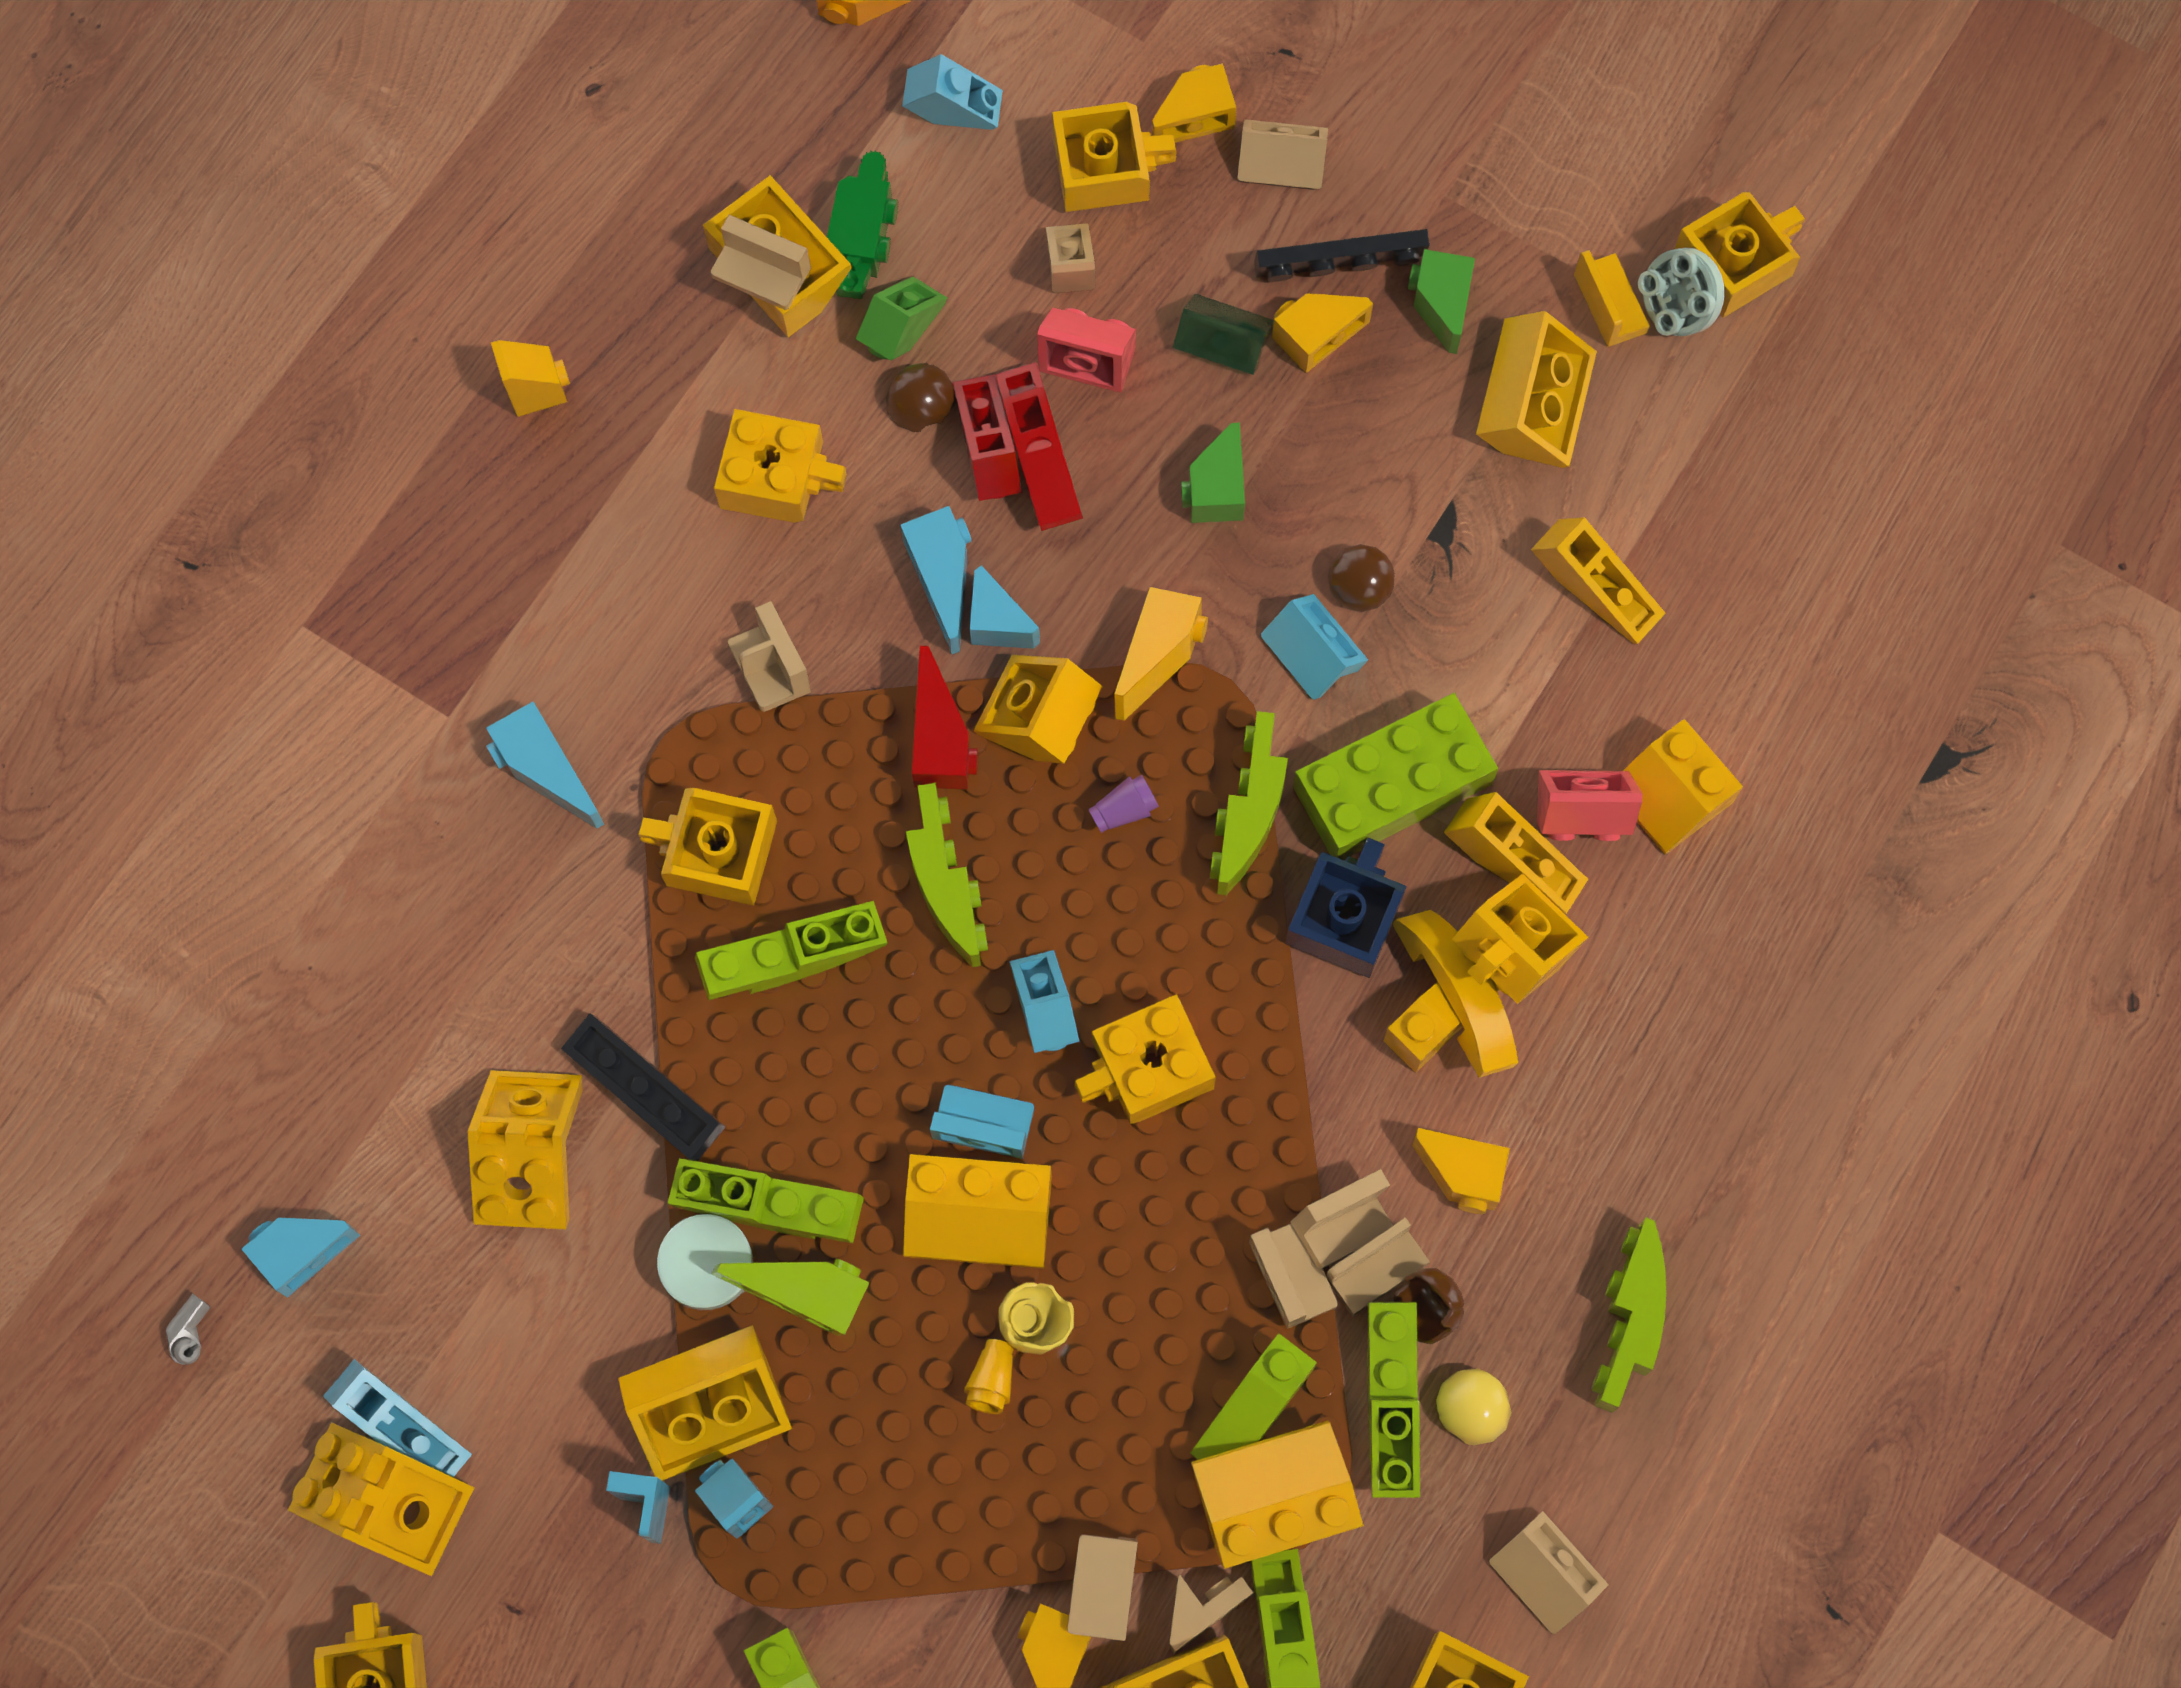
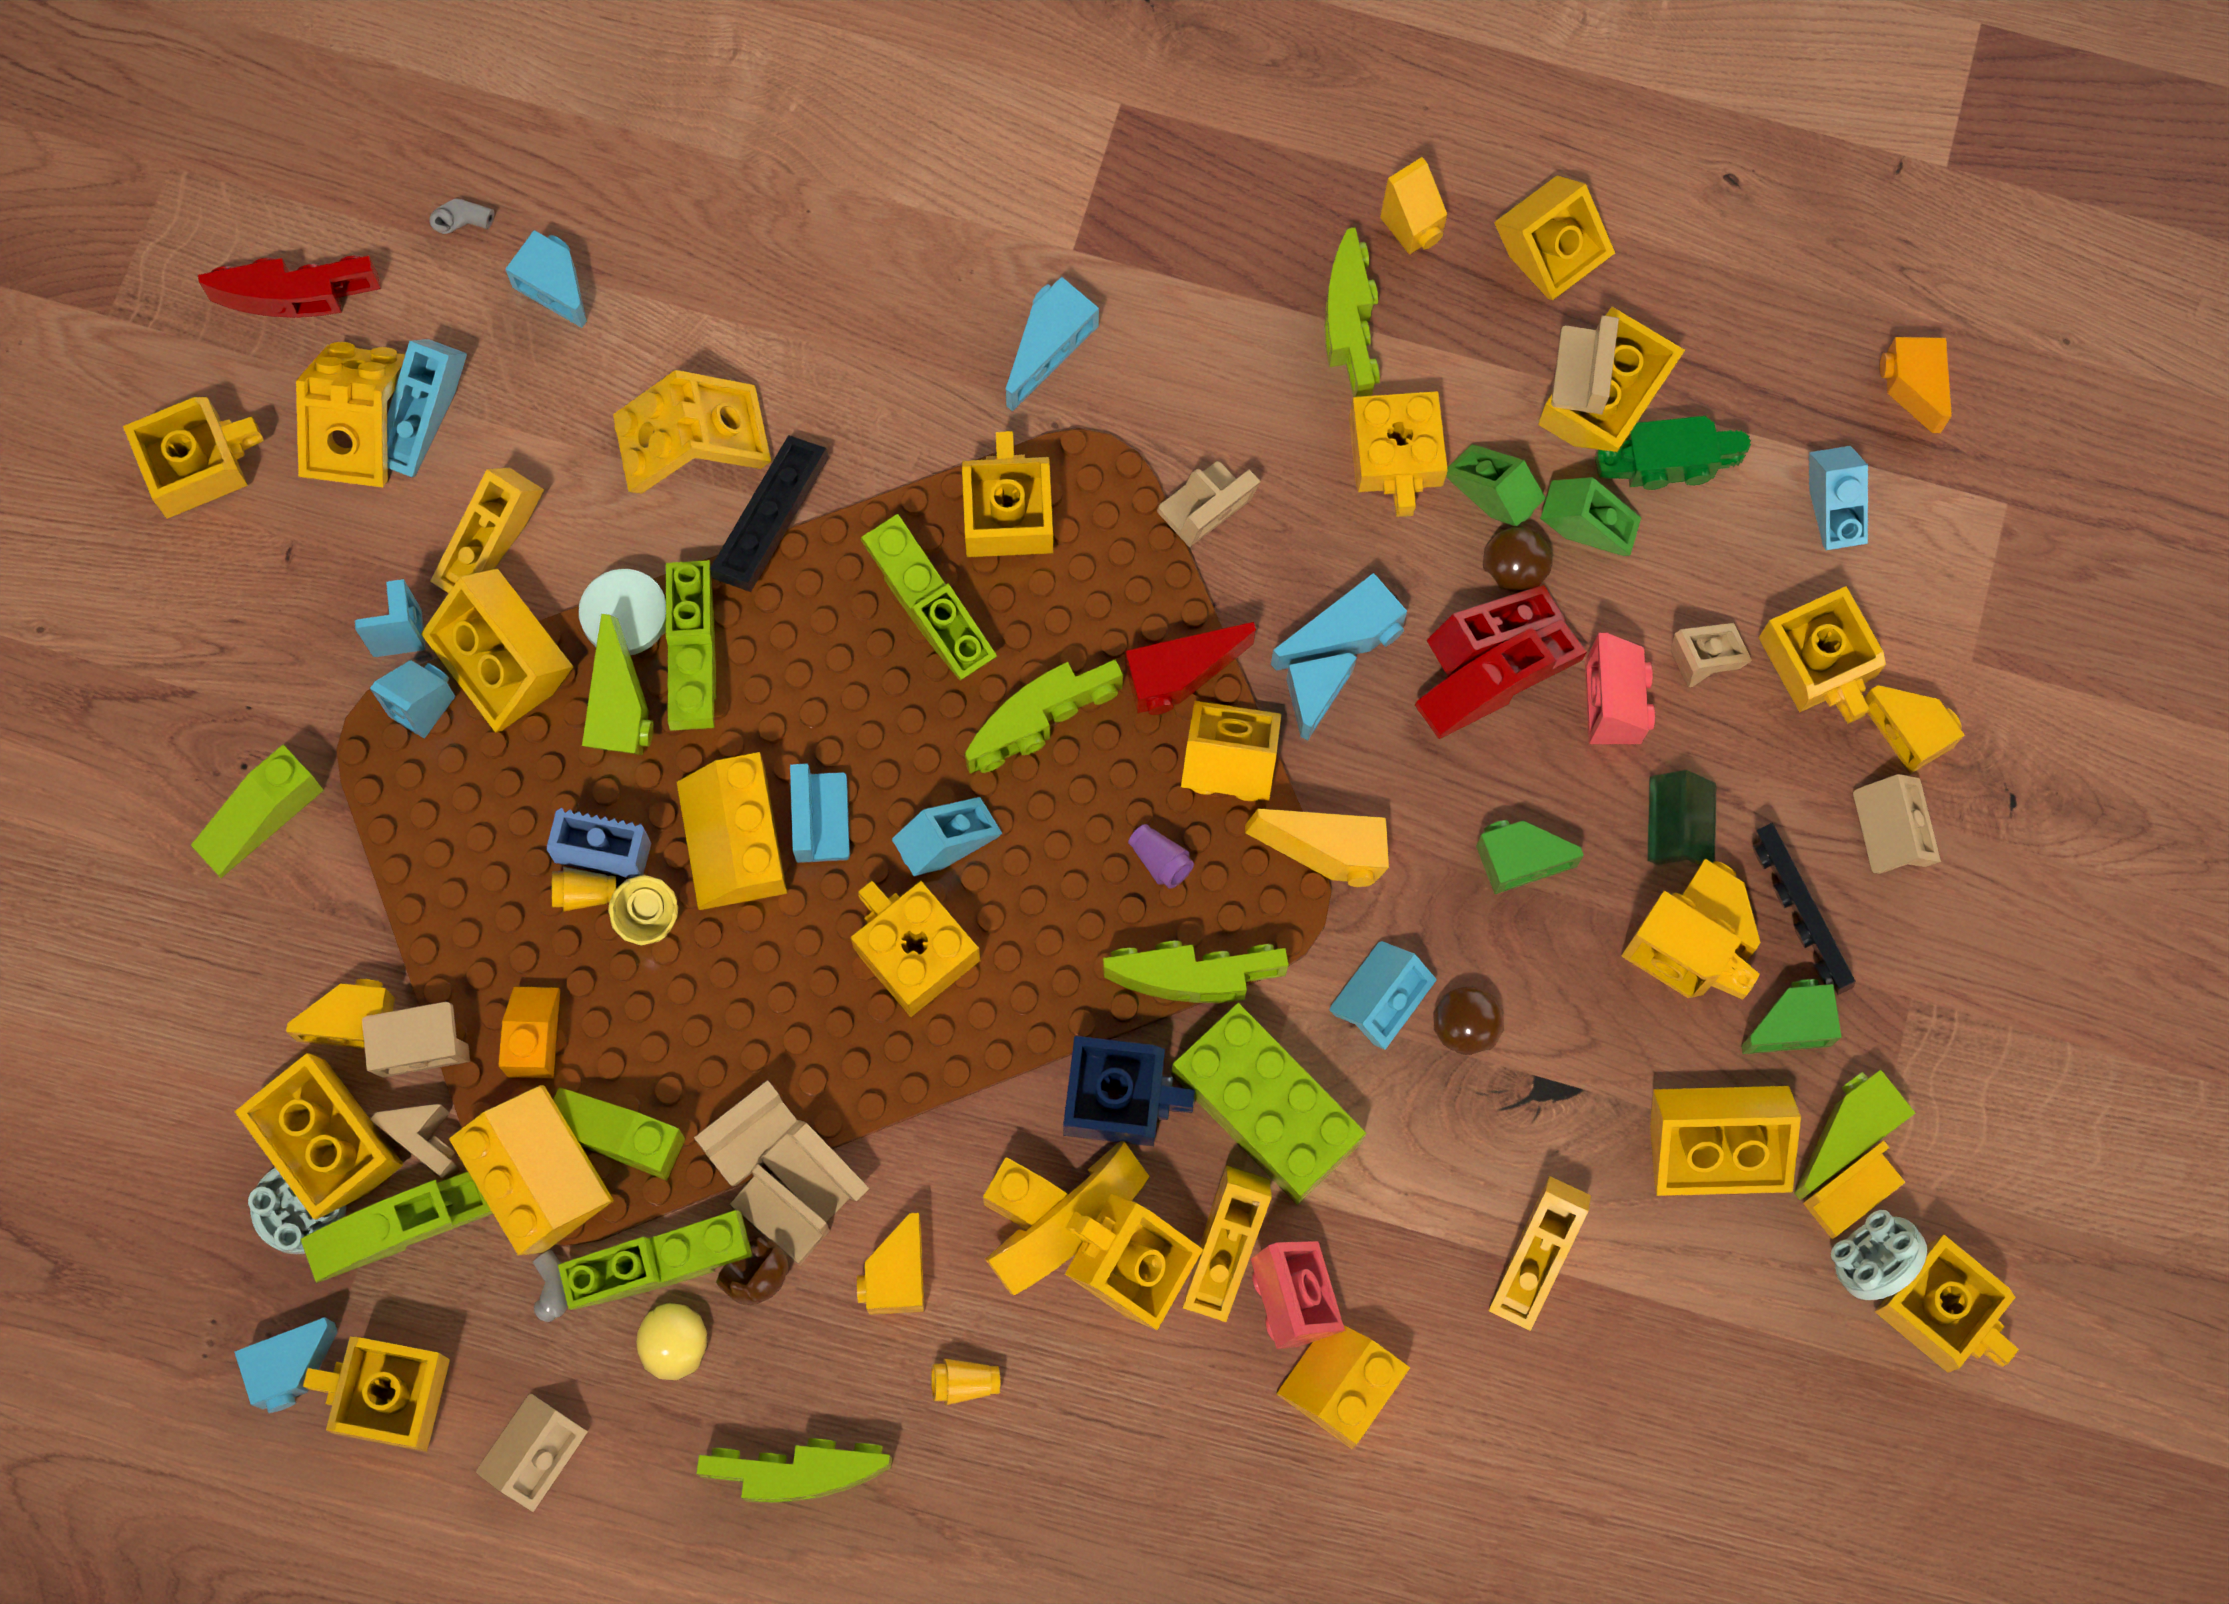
camera: 70 degrees right, 0 degrees up
none -> red slope [198,255,381,318]
none -> yellow slope [430,468,544,593]
none -> light orange slope [499,987,560,1079]
none -> light grey arm [533,1250,568,1322]
none -> medium blue brick [547,808,651,878]
none -> yellow cone [931,1358,1000,1406]
none -> lime slope [1324,227,1380,397]
none -> bright green slope [1446,444,1546,527]
none -> yellow slope [1494,175,1615,300]
none -> yellow hinge [1621,891,1760,1000]
none -> lime slope [1794,1070,1916,1200]

